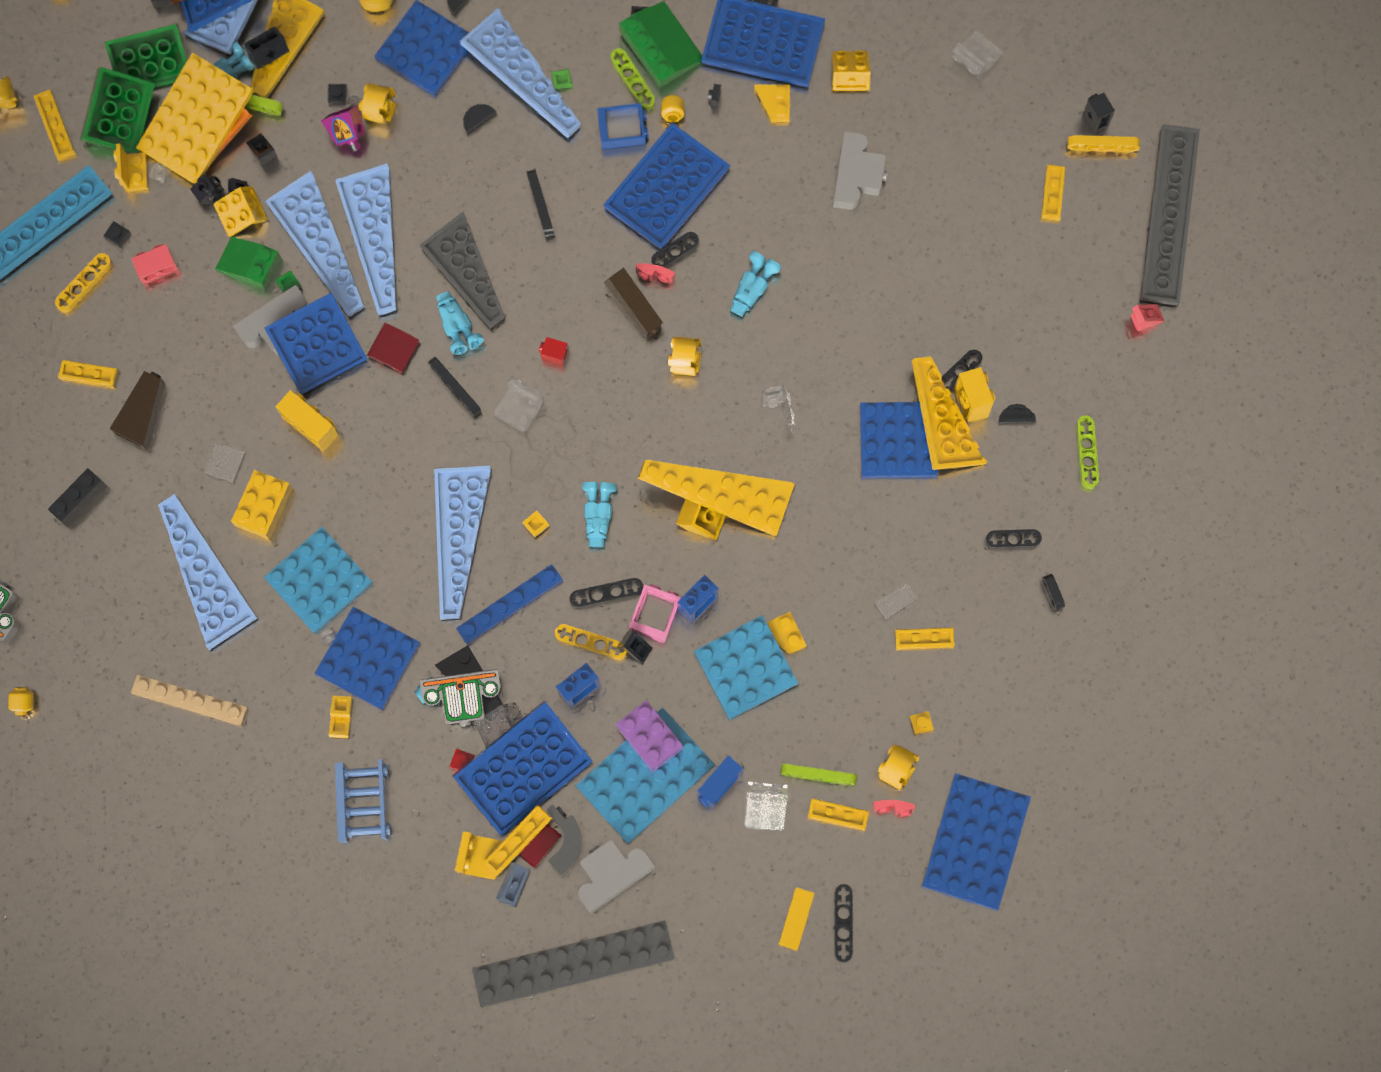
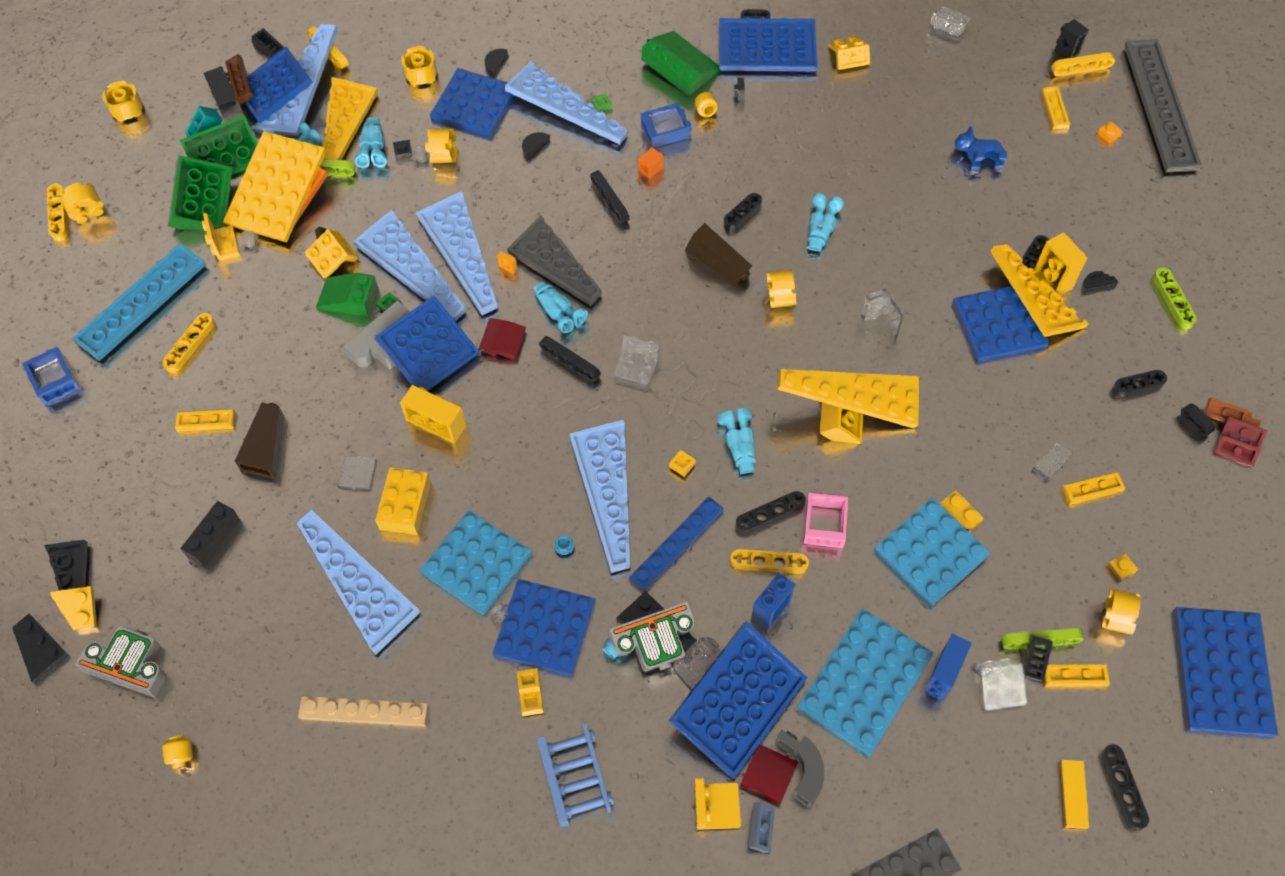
camera: 15 degrees left, 15 degrees down
yellow tile [33,89,76,161] -> none
black plate [103,221,130,247] -> none
coral brick [131,244,178,284] -> none
black brick [190,174,225,205] -> none
black brick [244,26,290,70] -> none
black slope [246,133,277,166] -> none
magenta torso [321,105,365,152] -> none
red brick [449,748,475,772] -> none
yellow tile [483,805,553,876] -> none
red brick [539,337,569,366] -> none
light grey brick [578,840,655,914] -> none
blue plate [603,123,730,250] -> none
lime beam [611,48,655,111] -> none
medium lavender brick [616,700,683,773] -> none
black slope [618,631,652,664] -> none
coral slope [635,263,676,284] -> none
blue window [677,574,719,624] -> none
yellow wing [754,85,790,122] -> none
light grey brick [833,131,887,209] -> none
coral slope [872,800,916,817] -> none
coral slope [1131,304,1165,331] -> none
none -> teal slope [185,106,223,137]
none -> medium azure piece [355,117,387,168]
none -> light orange plate [497,251,517,274]
none -> dark azure plate [554,535,574,555]
none -> orange brick [638,147,664,179]
none -> blue animal [954,126,1007,170]
none -> black slope [1020,635,1053,684]
none -> light orange plate [1097,121,1123,143]
none -> dark orange hinge [1203,398,1261,427]
none -> dark red slope [1214,416,1268,467]

